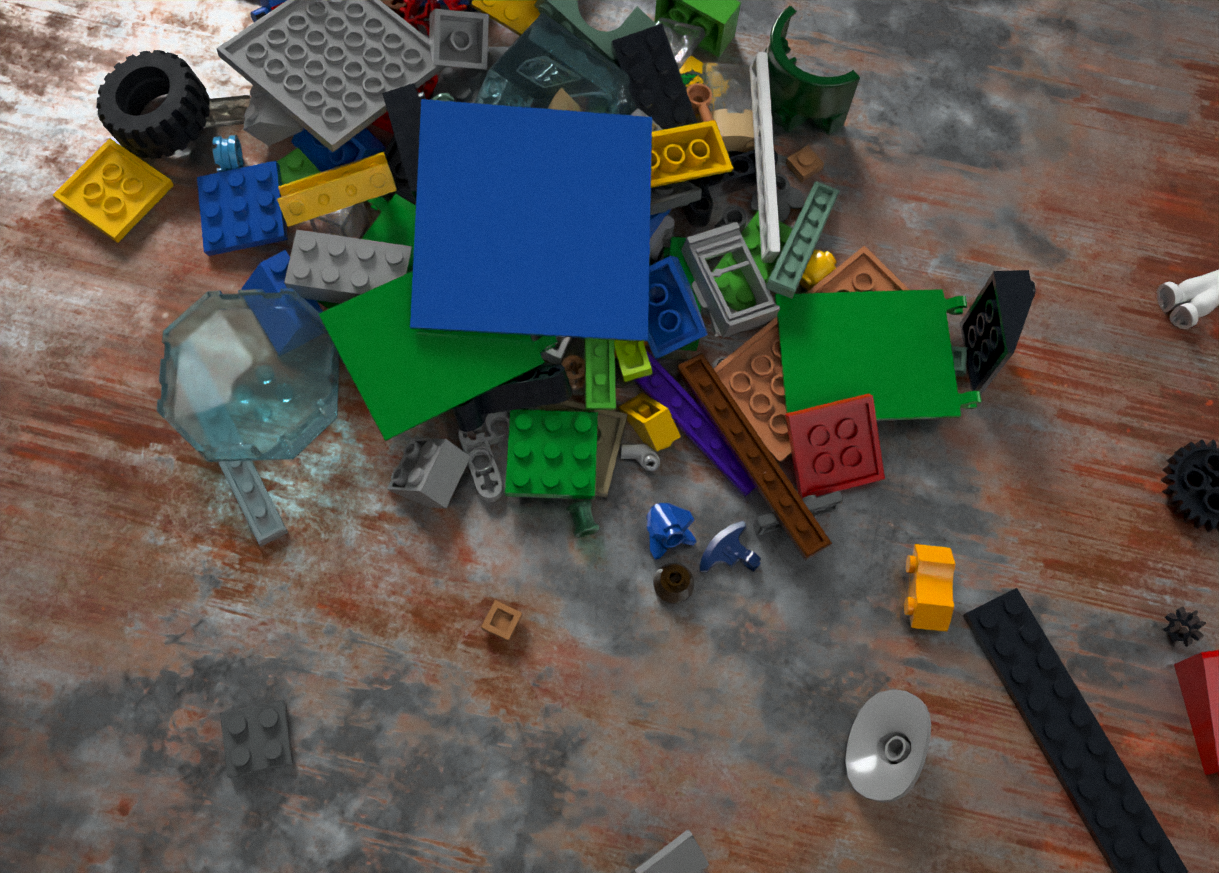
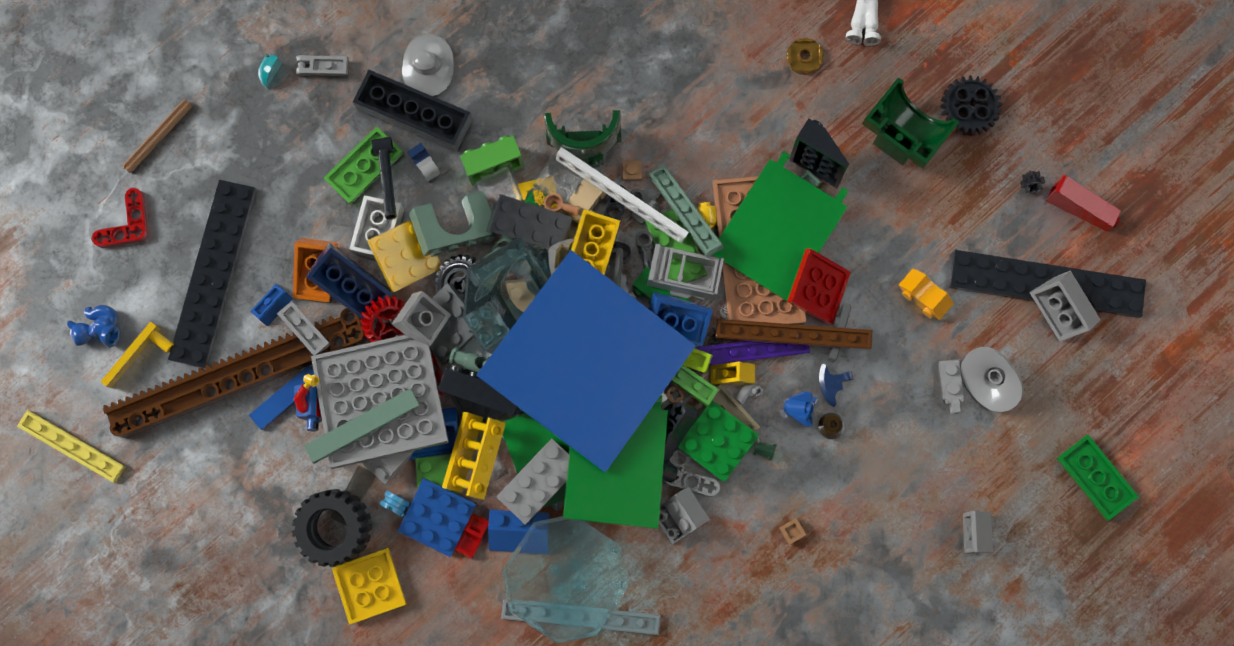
camera: 45 degrees left, 10 degrees up
none -> sand green tile [304,389,420,464]
none -> red slope [455,513,489,560]
none -> pearl gold tile [786,38,824,75]
none -> dark green piece [862,78,959,169]
none -> light grey hinge [938,360,964,414]
none -> light grey slope [1030,271,1100,341]

